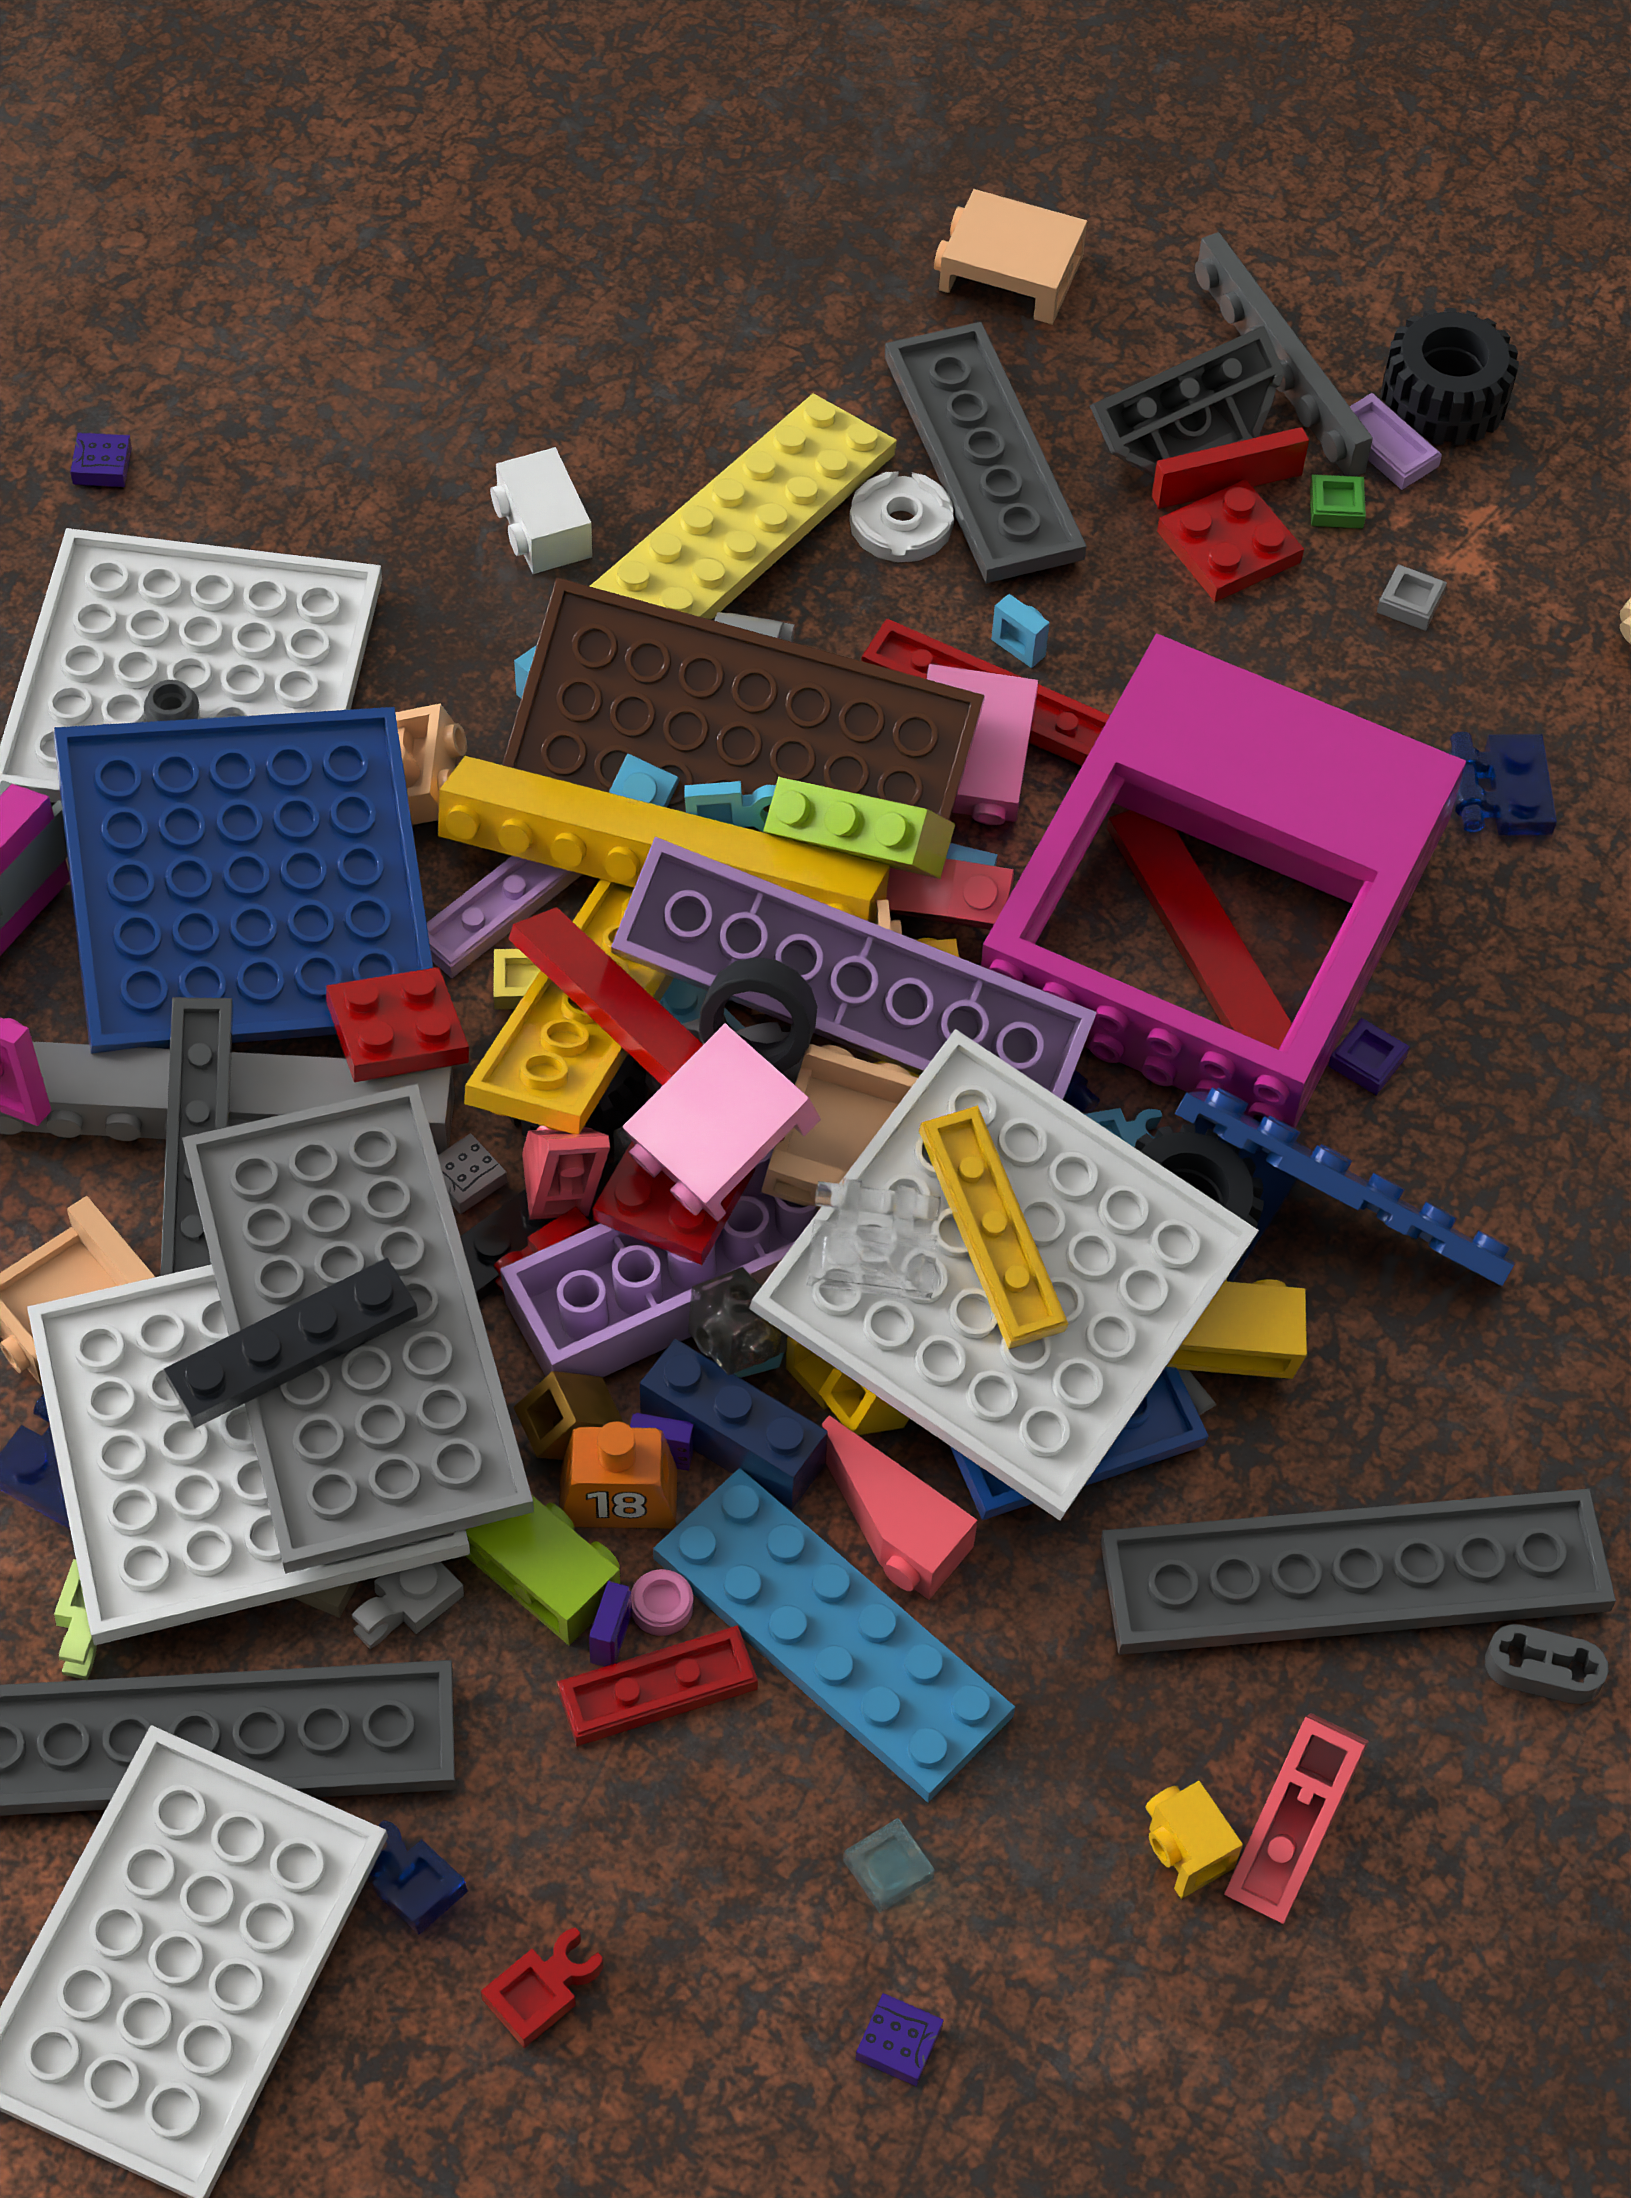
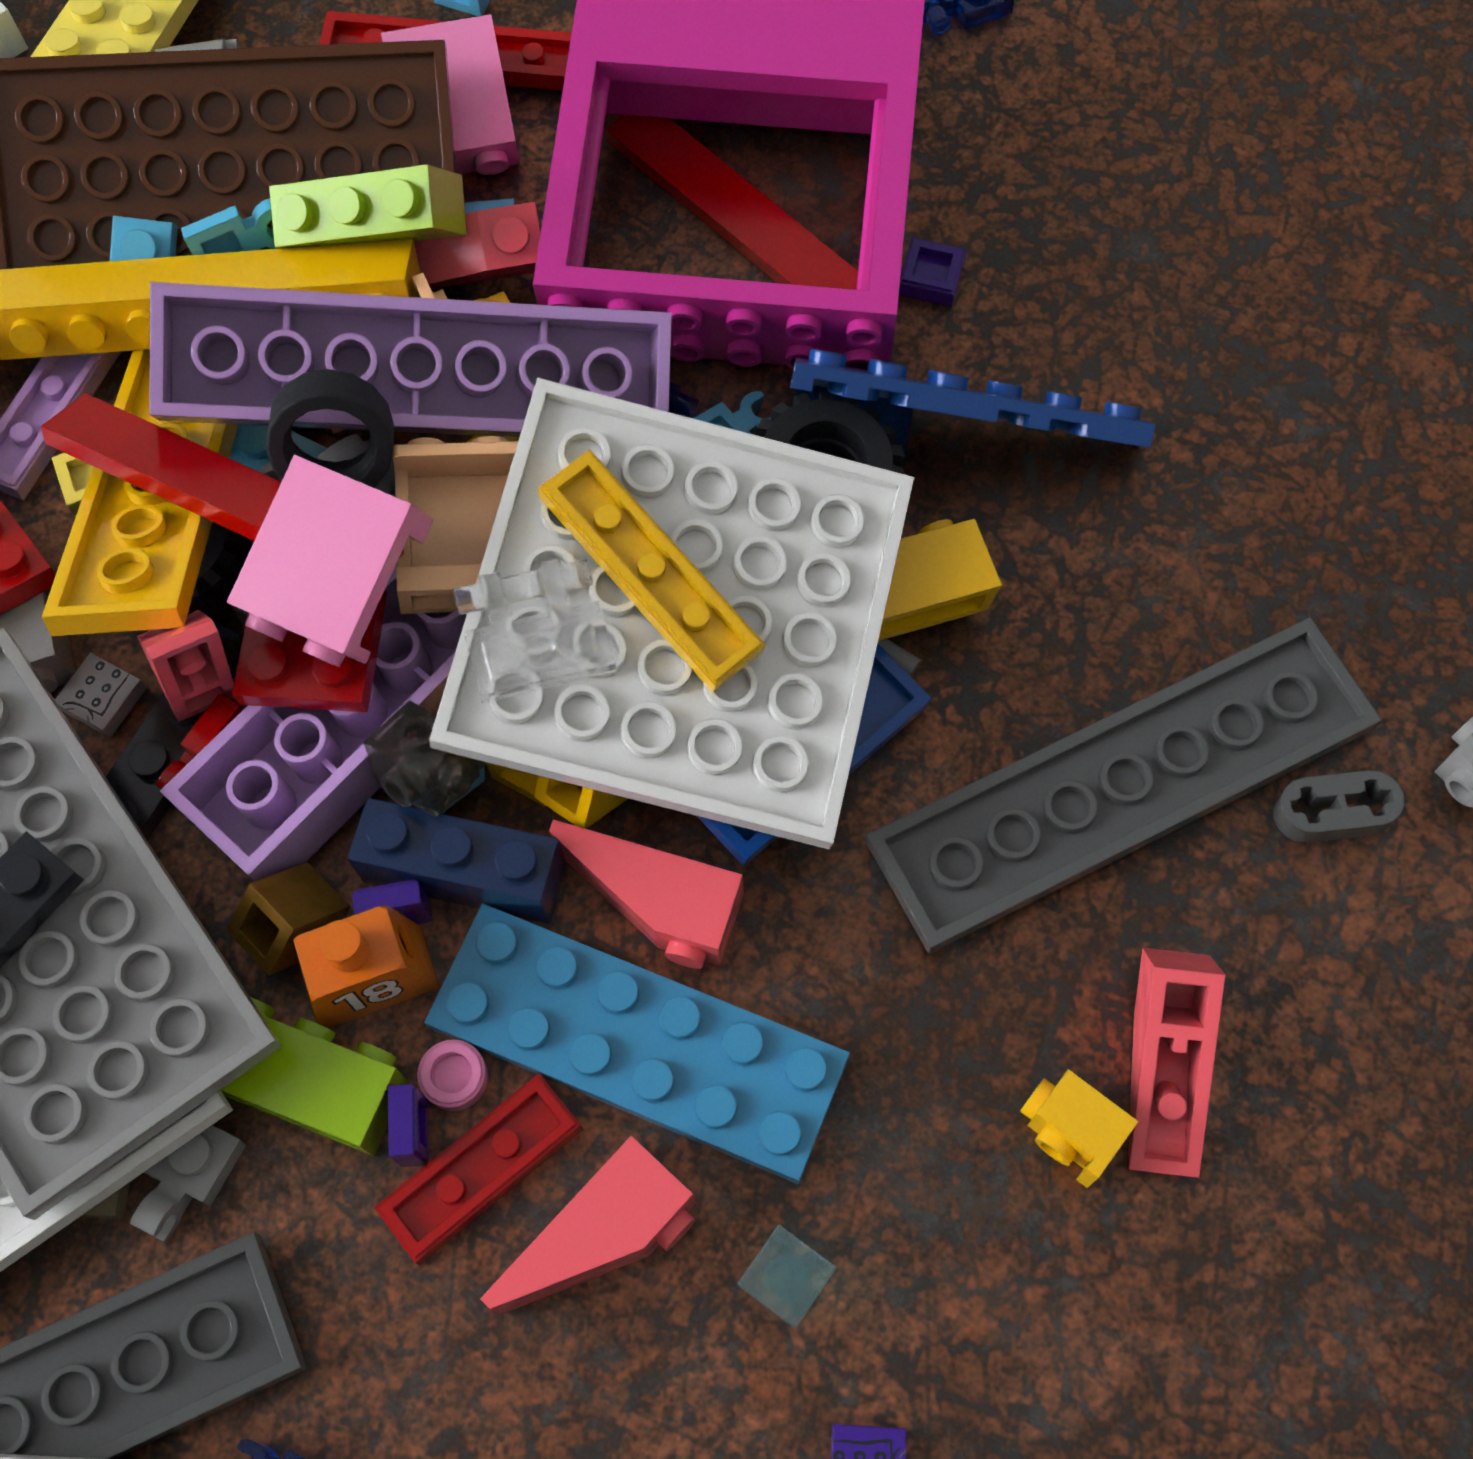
camera: 15 degrees left, 10 degrees up
none -> coral slope [480,1136,696,1315]

